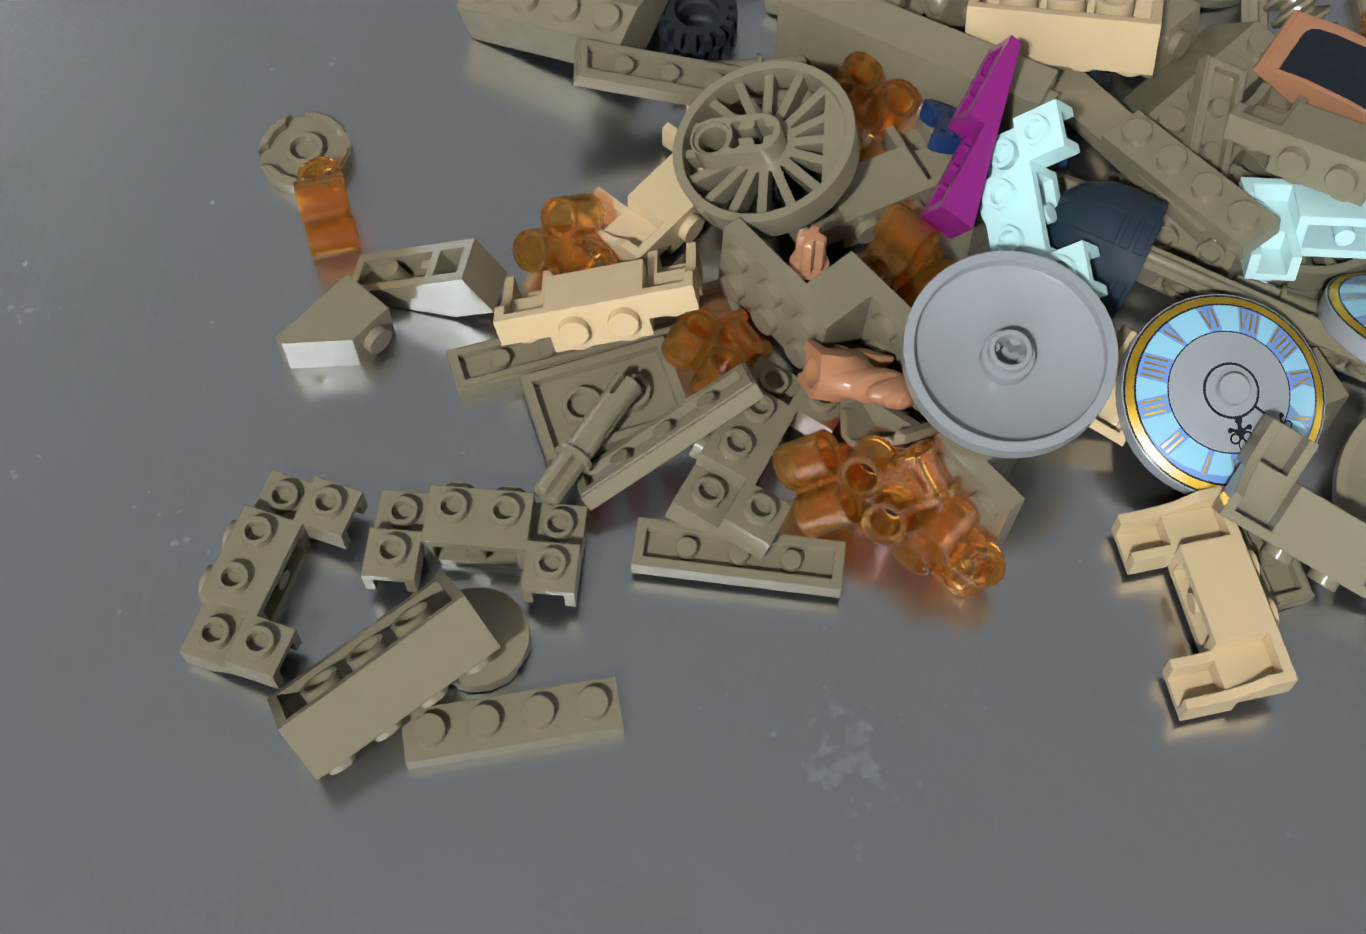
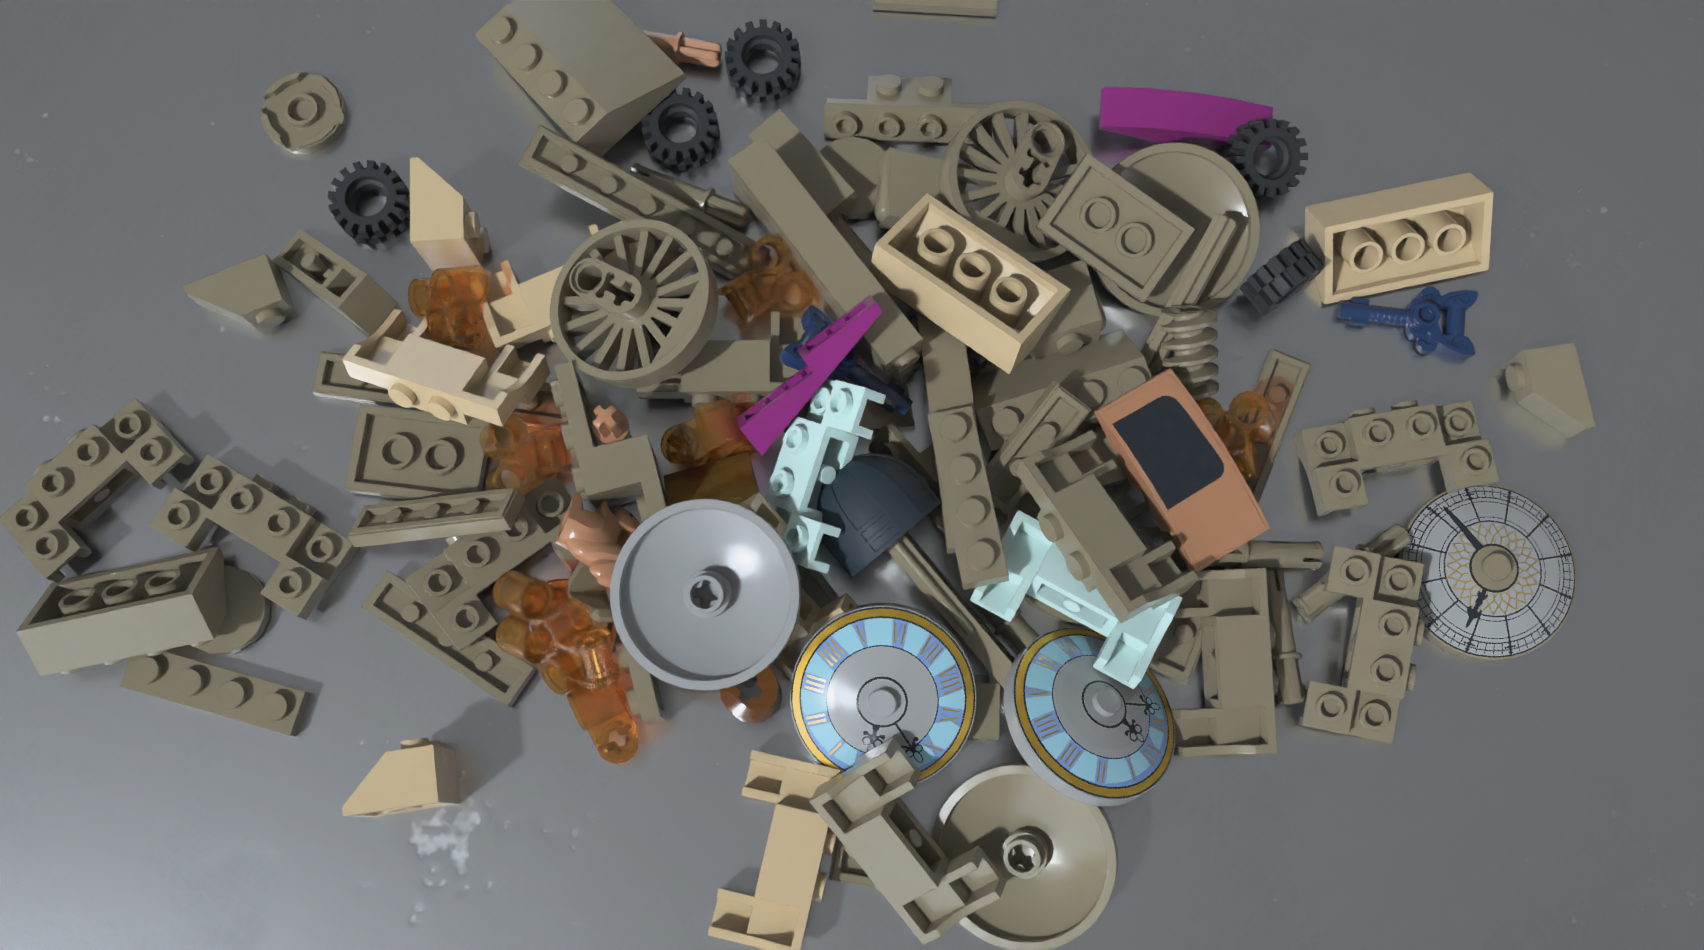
camera: 25 degrees right, 15 degrees up
clear orange piece [293,157,361,262] -> none
dark tan axle [533,372,642,506] -> none
none -> black tyre [328,160,410,245]
none -> tan slope [342,738,460,817]
none -> tan slope [410,157,489,271]
none -> reddish brown piece [720,666,782,724]

